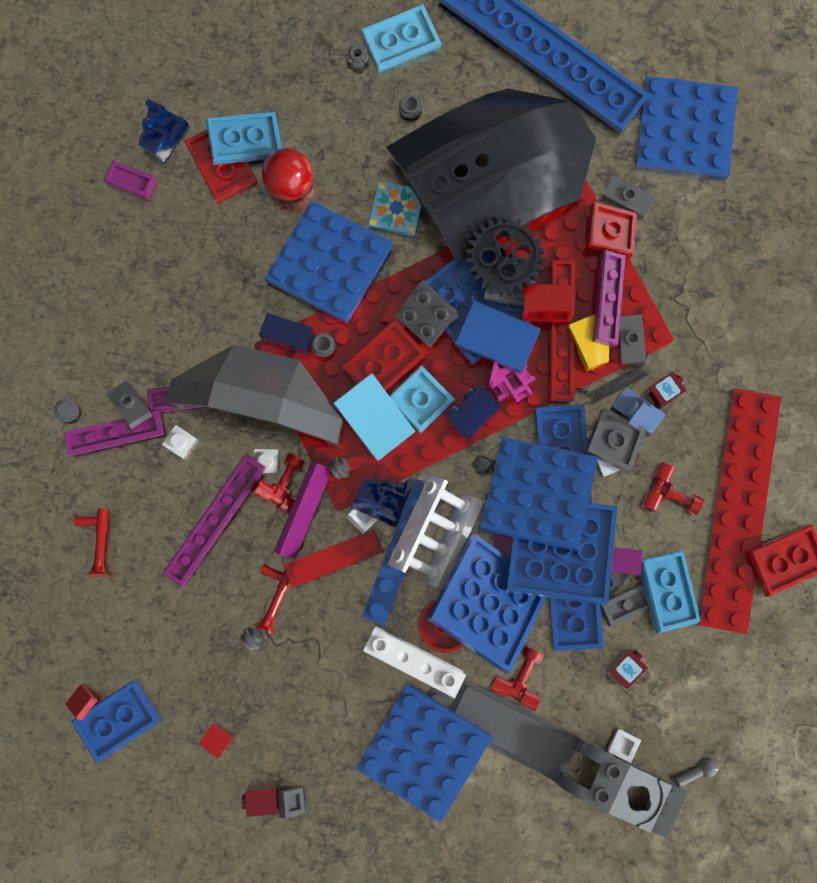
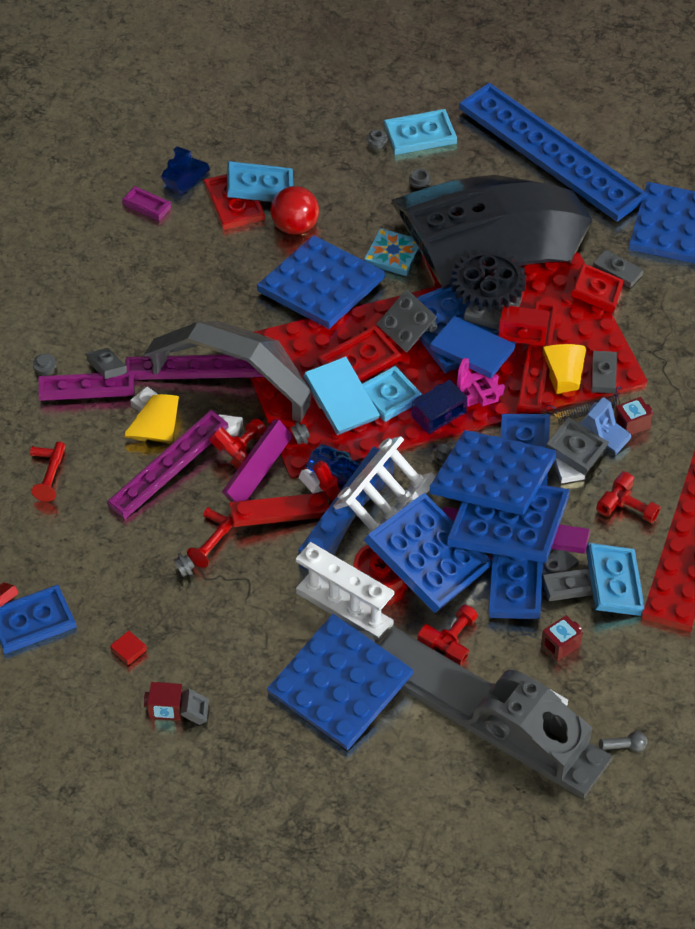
camera: 10 degrees right, 30 degrees down
clear blue brick [259,313,315,356] -> none
dark grey plate [311,333,335,357] -> none
magenta tile [593,250,626,347] -> none
none -> yellow slope [124,394,179,444]
none -> red axle [313,461,340,504]

